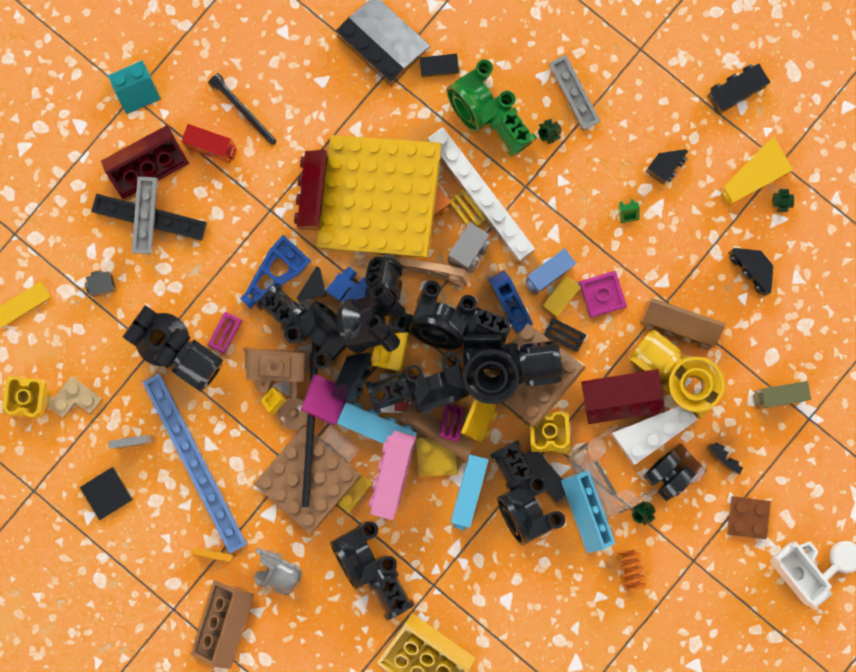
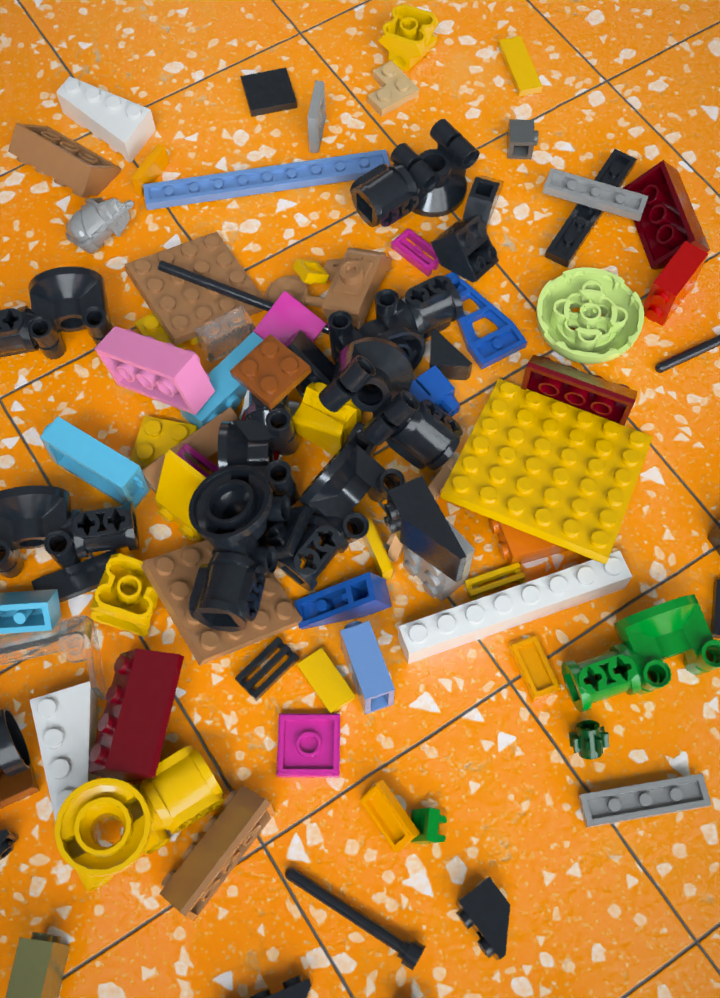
camera: 105 degrees right, 20 degrees down
none -> white wedge [56,76,156,164]
none -> dark orange plate [230,334,312,410]
none -> black piece [285,867,426,971]
none -> light orange tile [359,780,420,853]
none -> yellow tile [362,519,393,581]
none -> black slope [384,476,467,582]
none -> black slope [431,214,499,283]
none -> black slope [462,175,504,228]
none -> light orange tile [508,635,562,702]
none -> yellowish green brick [536,267,644,364]

